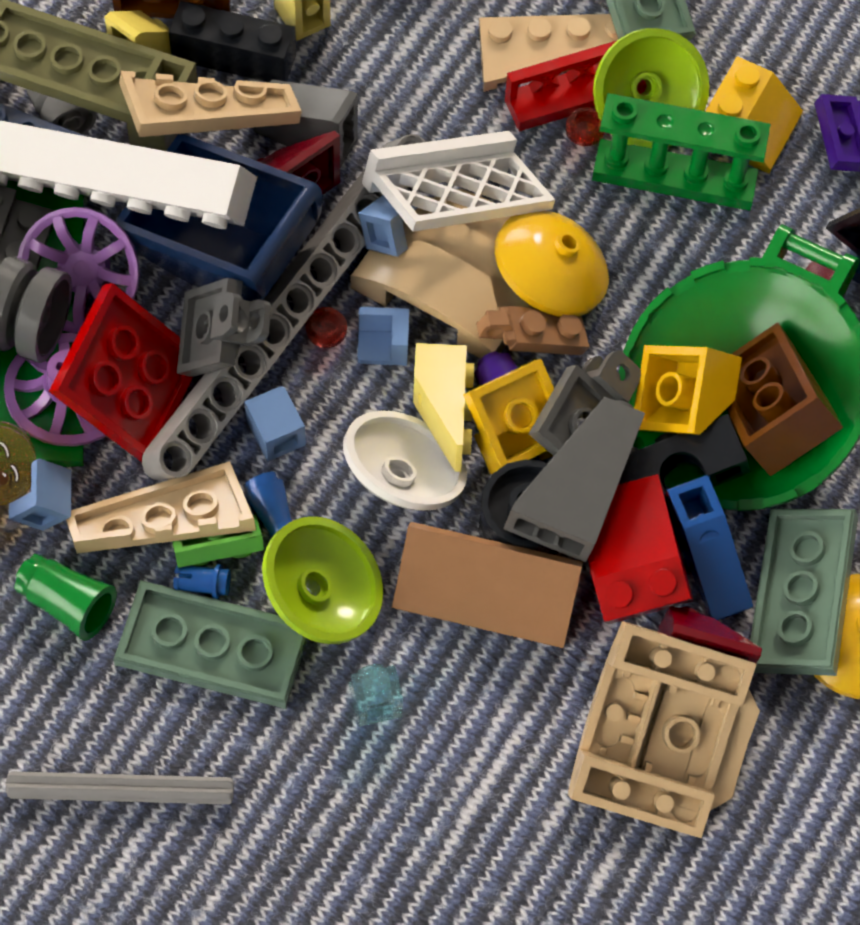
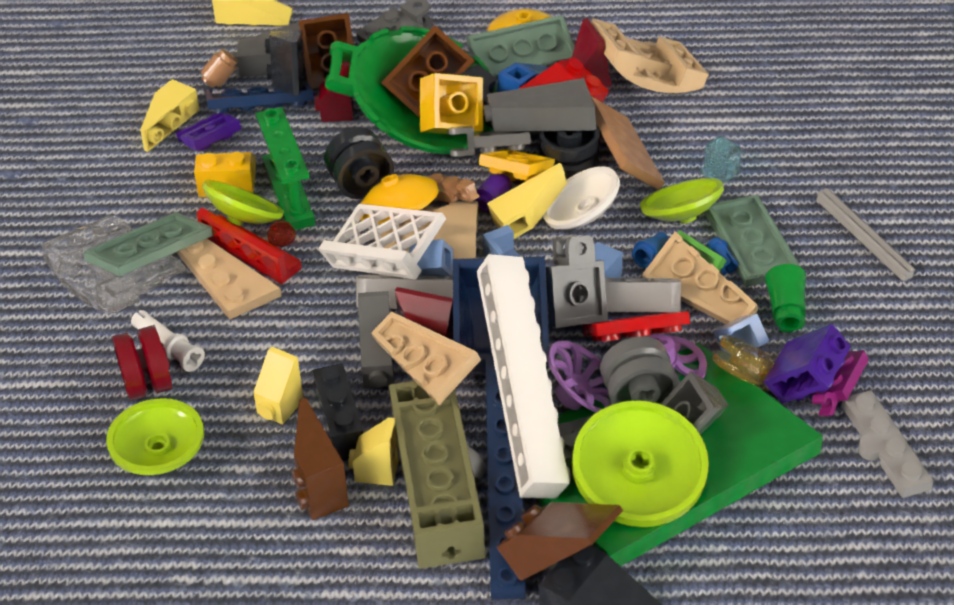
camera: 115 degrees left, 20 degrees down
none -> black wheel [324,127,394,199]

